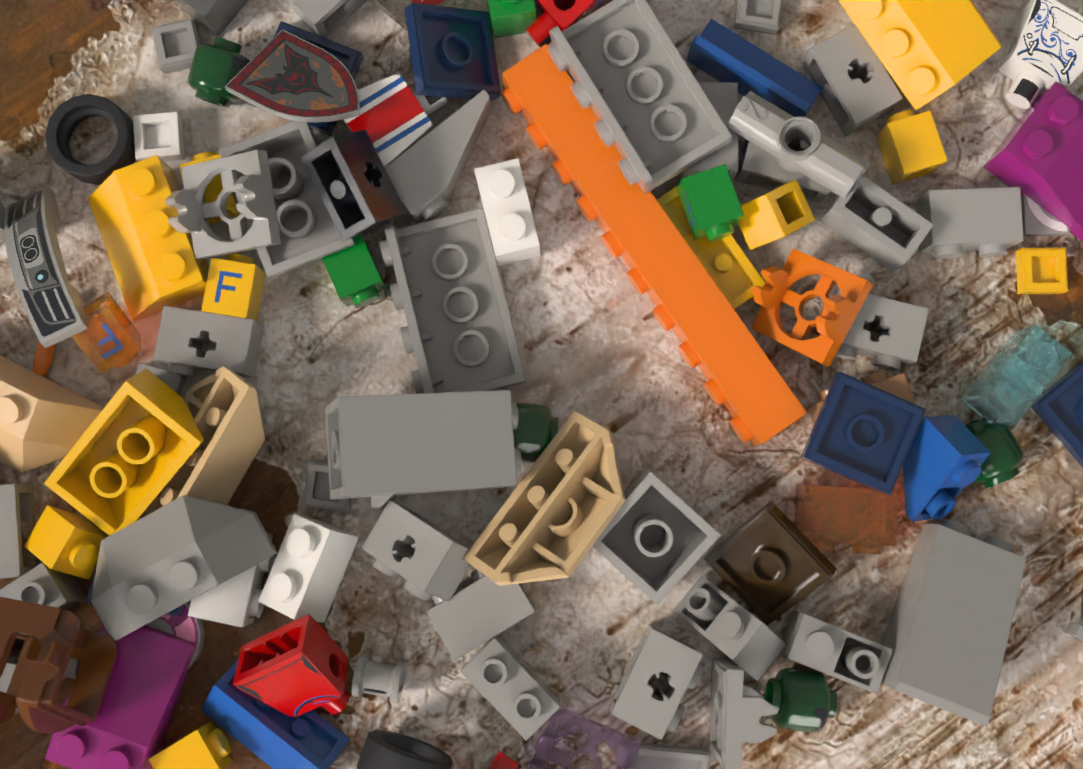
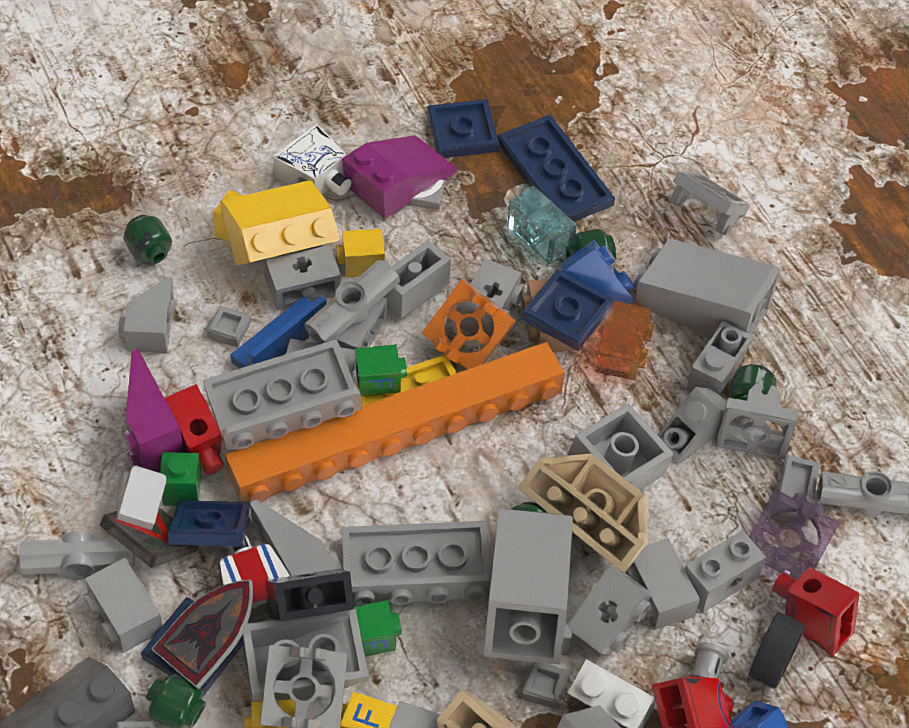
camera: 85 degrees left, 30 degrees down
white brick [474,158,540,266] -> none
light grey brick [608,625,705,740] -> none
dark brown tile [704,501,837,626] -> none
yellow brick [738,179,815,250] -> none
light grey brick [916,187,1024,259] -> none
yellow tile [1016,248,1068,294] -> none

